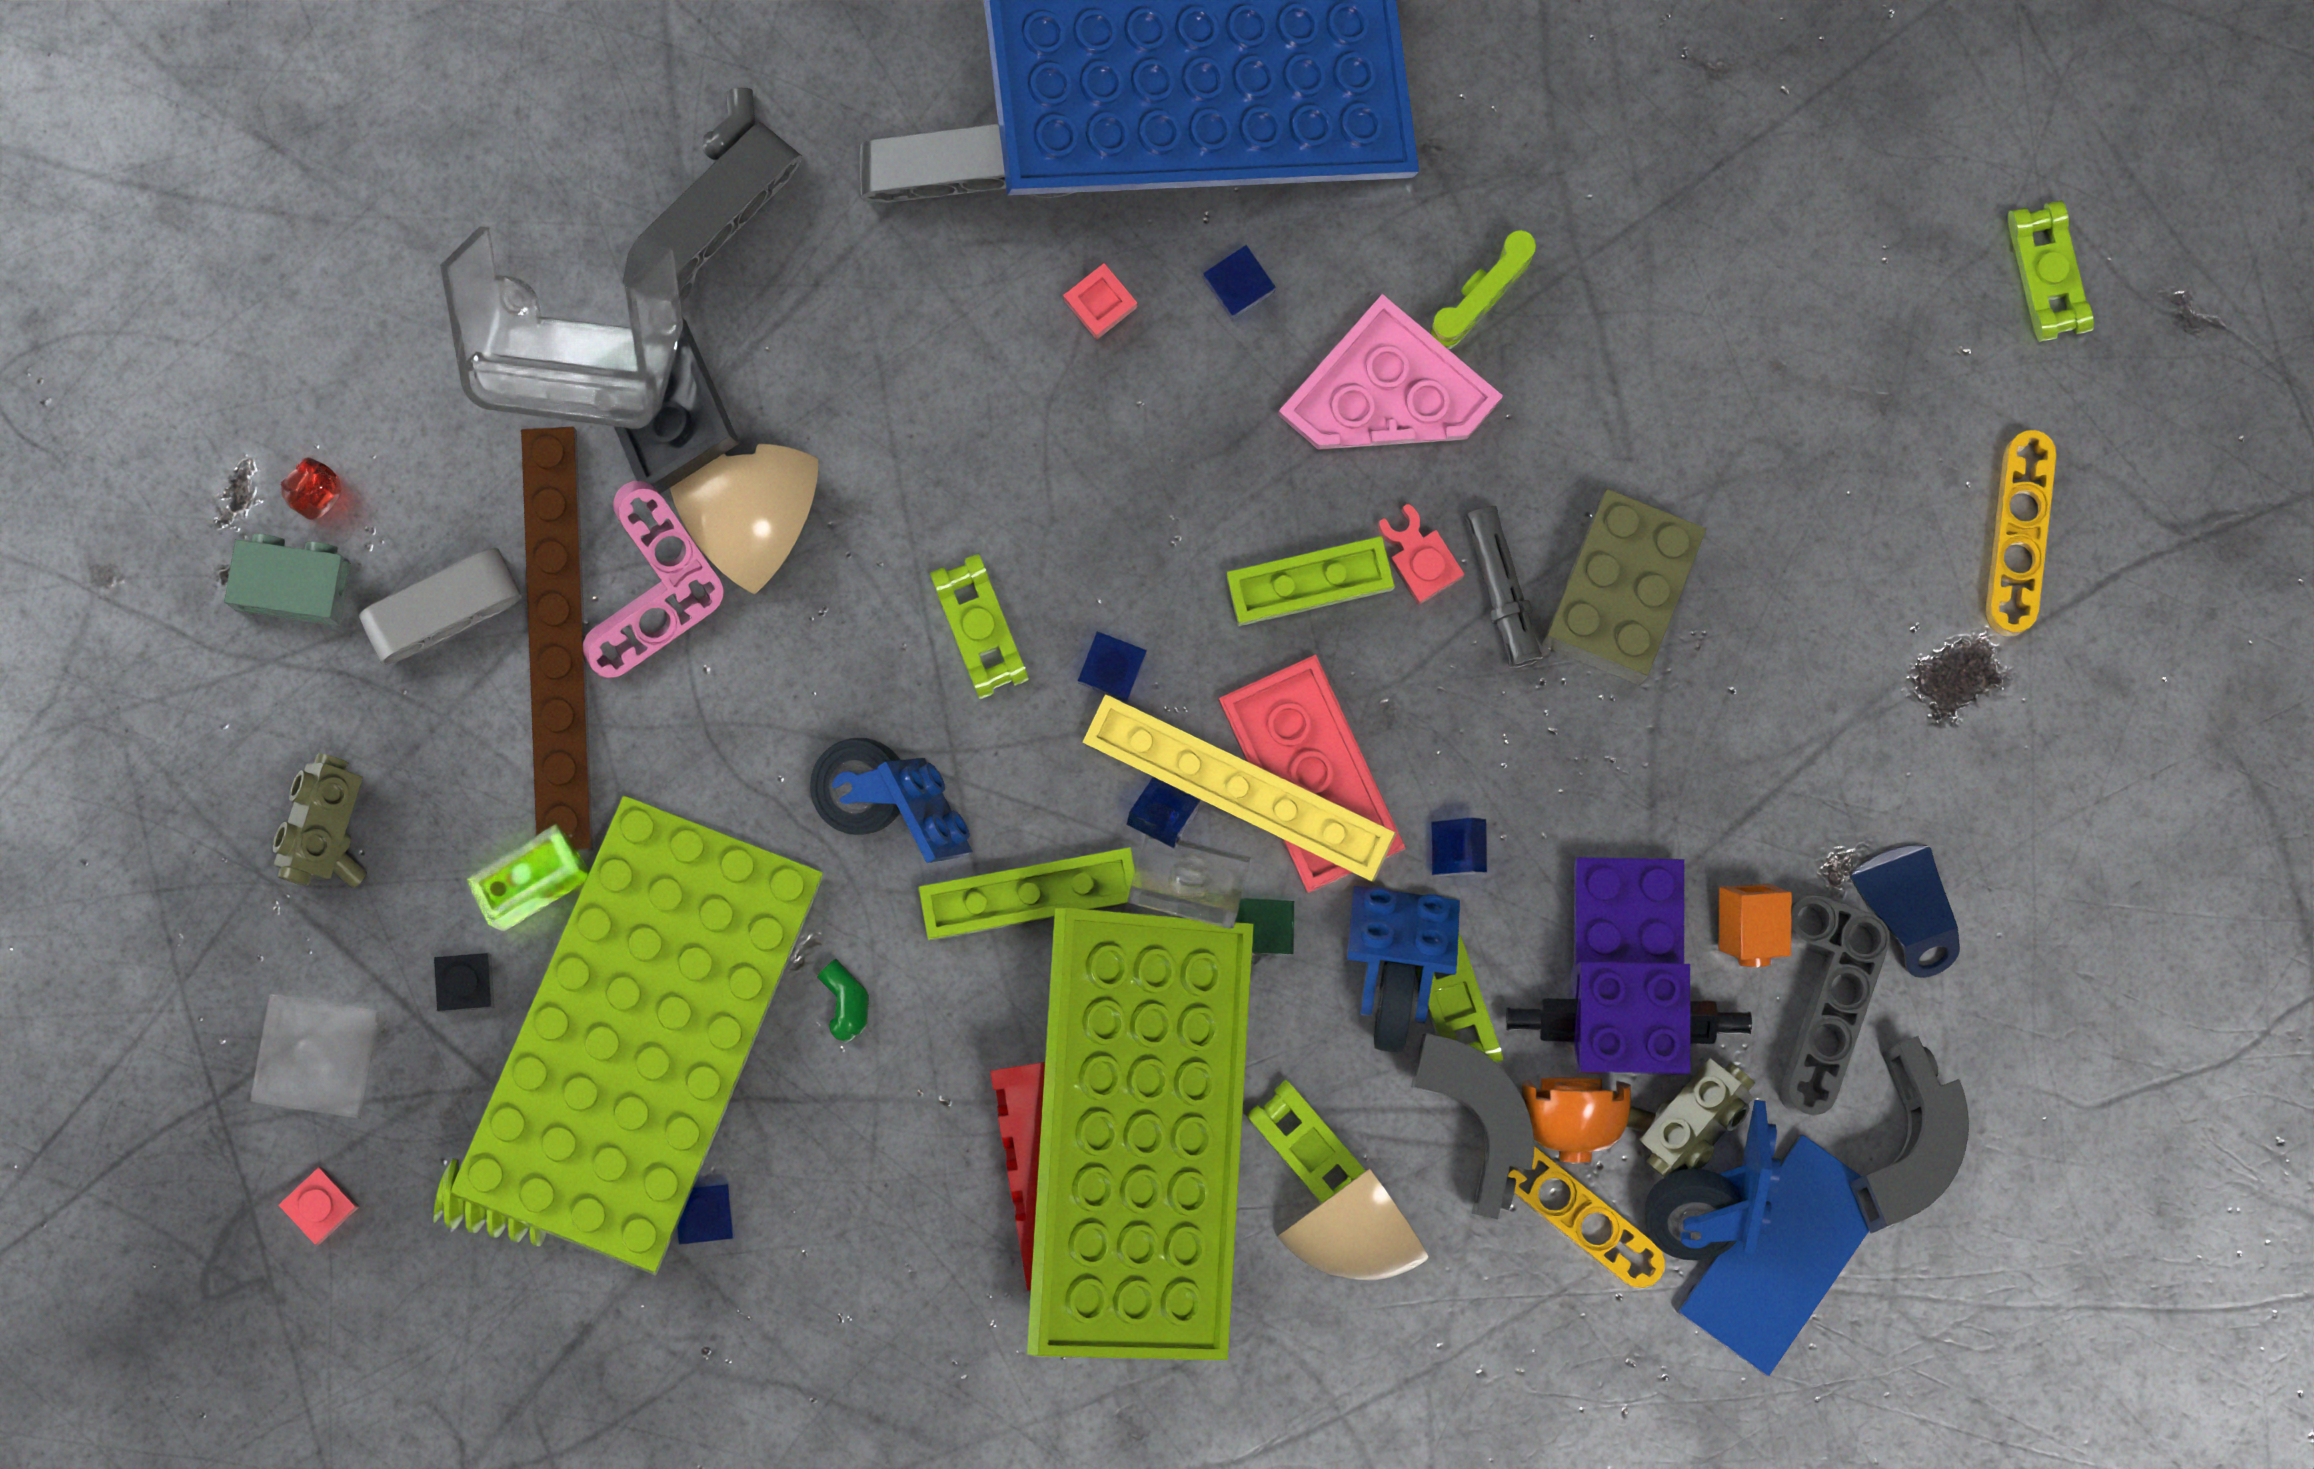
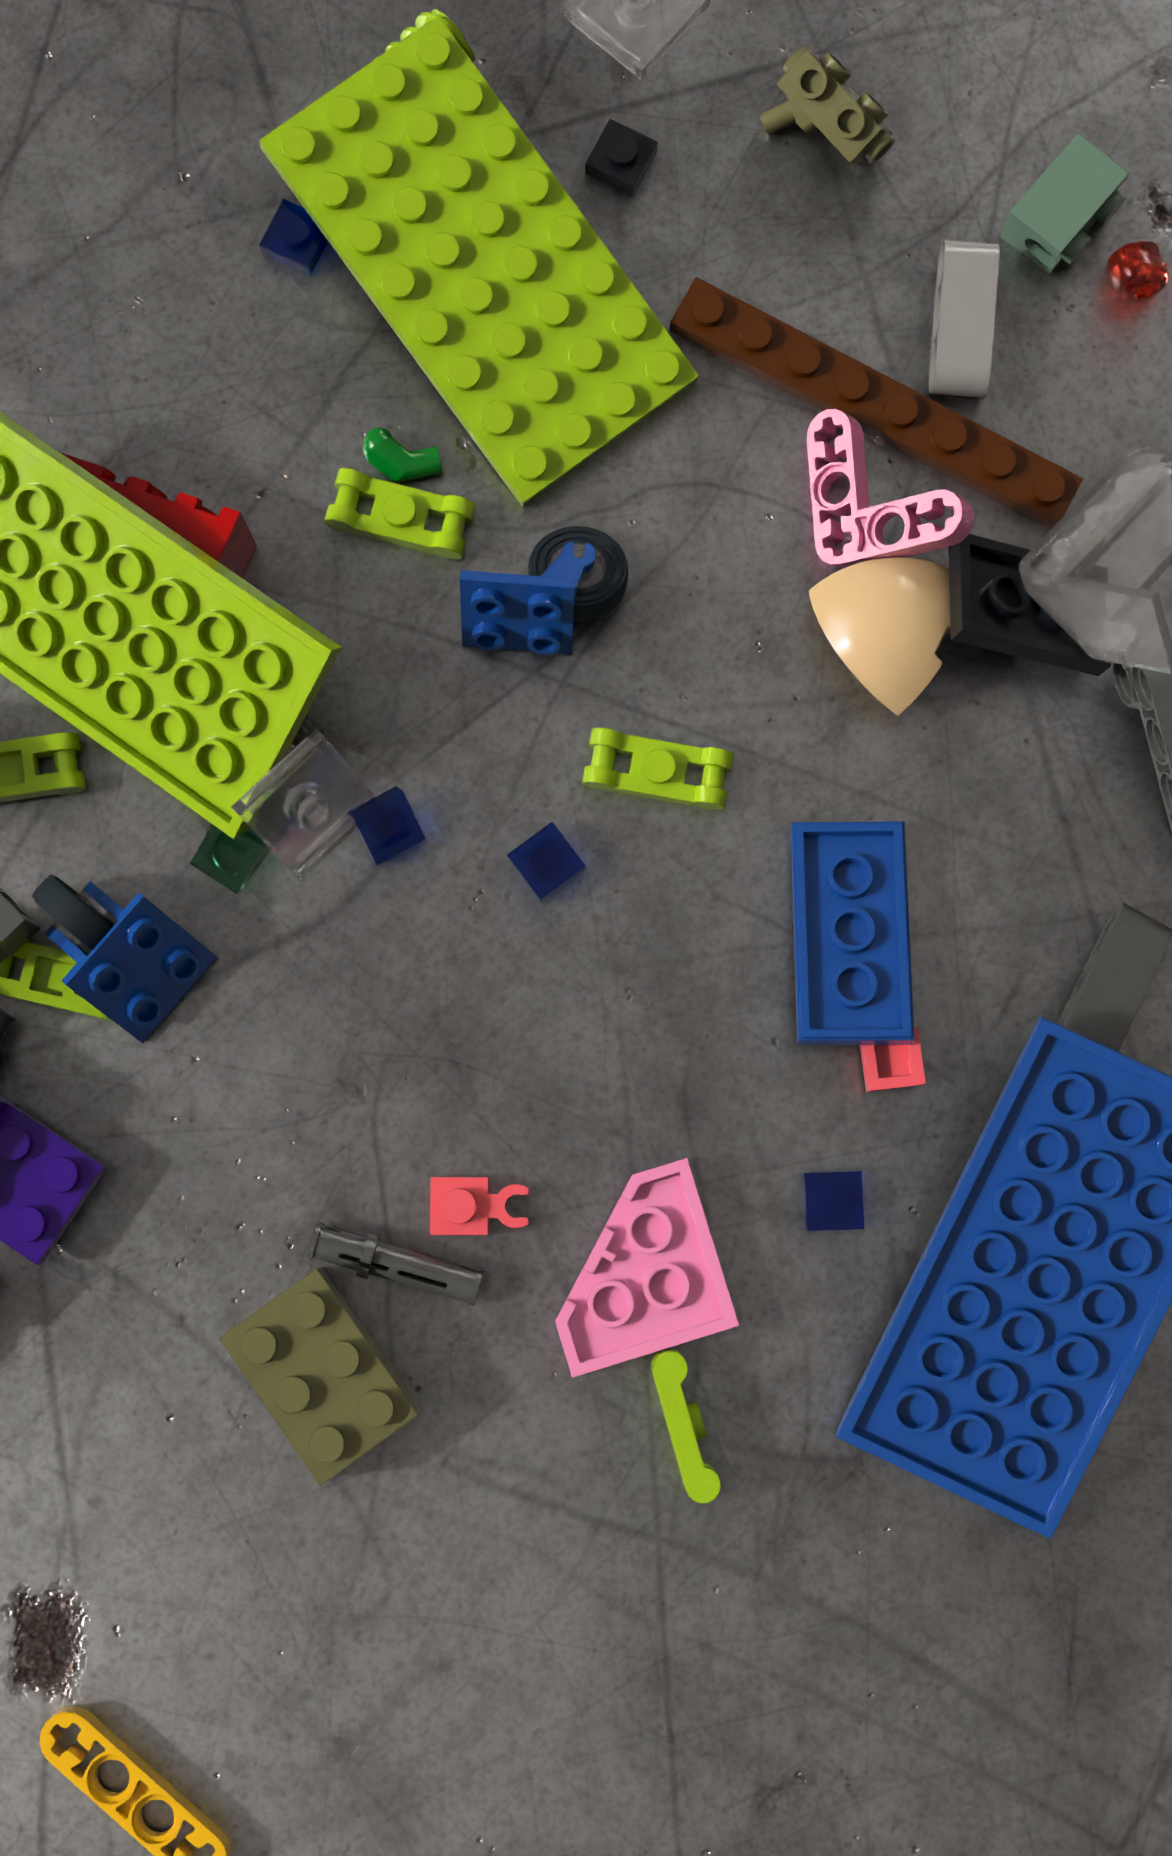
camera: 125 degrees right, 0 degrees up
clear neon green slope [466,824,590,931] -> none
lime plate [918,847,1141,941] -> none
light yellow plate [1082,694,1397,882] -> none
coral tile [1218,655,1405,894] -> none
lime plate [1226,536,1395,627] -> none
clear blue plate [1431,817,1487,877] -> none
none -> lime plate [324,468,476,559]
none -> blue tile [790,821,914,1046]

